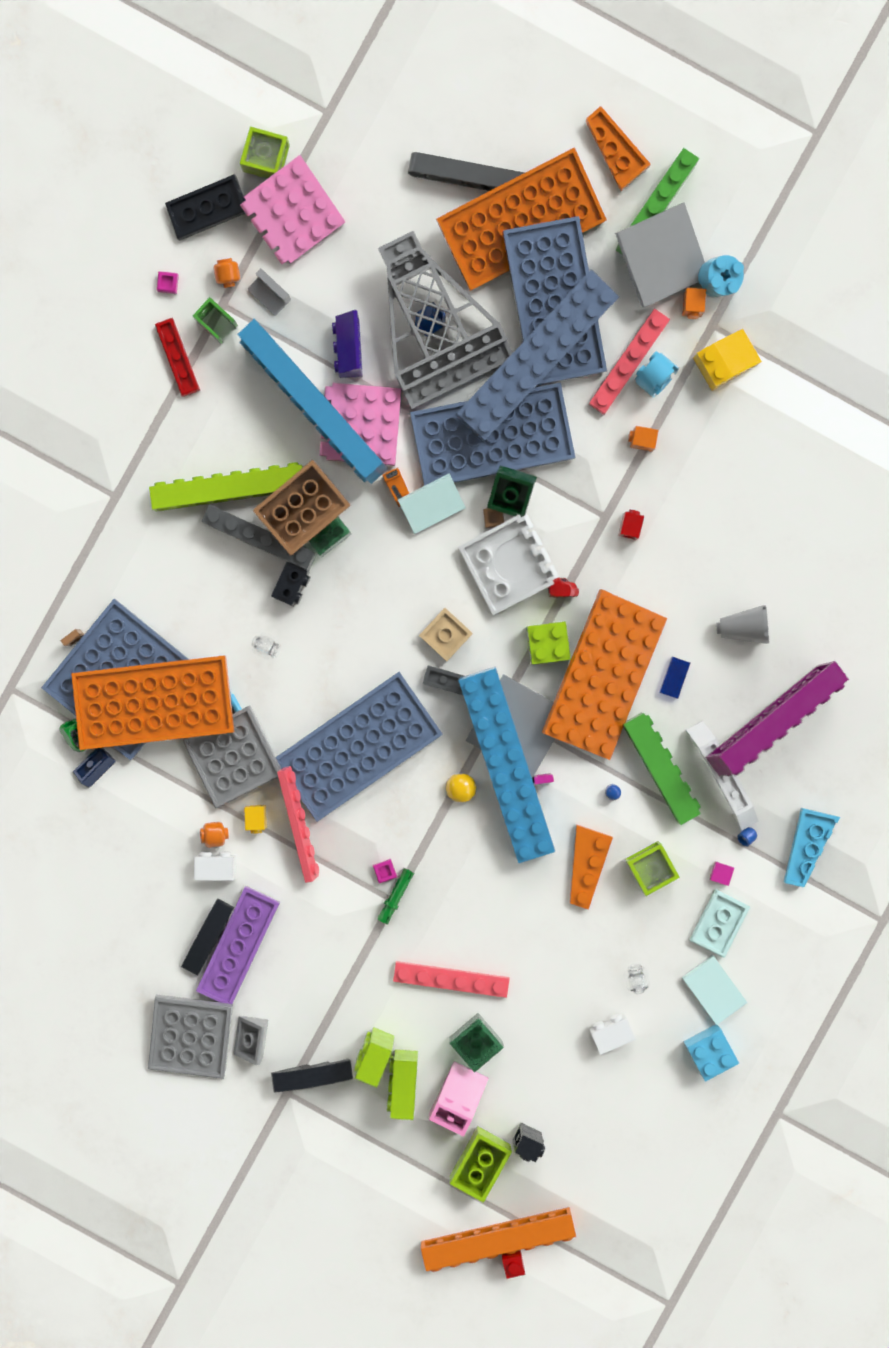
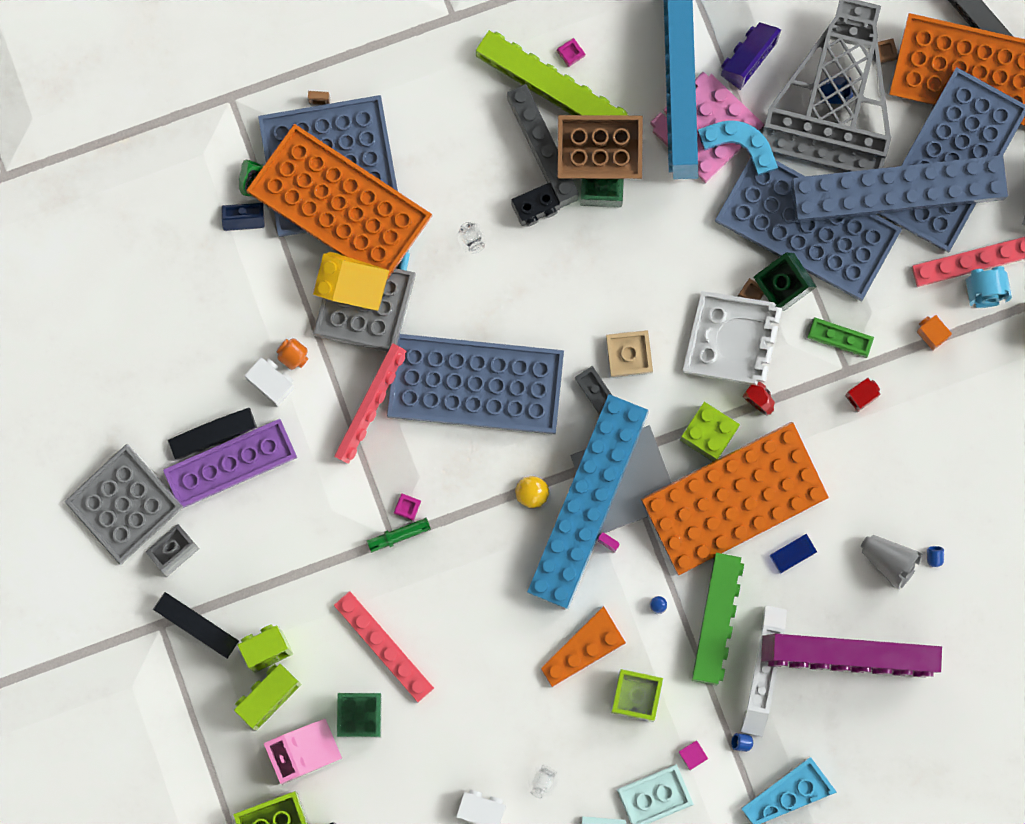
camera: 45 degrees right, 10 degrees down
yellow brick [244,805,267,834] -> none
orange leg [382,467,409,507] -> none
light aqua tile [398,474,466,534] -> none
none -> yellow slope [313,252,389,311]
none -> dark pink tile [557,38,586,67]
none -> medium azure plate [698,121,778,176]
none -> bright green tile [807,317,874,358]
none -> medium nougat tile [878,38,898,64]
none -> blue piece [927,546,944,567]

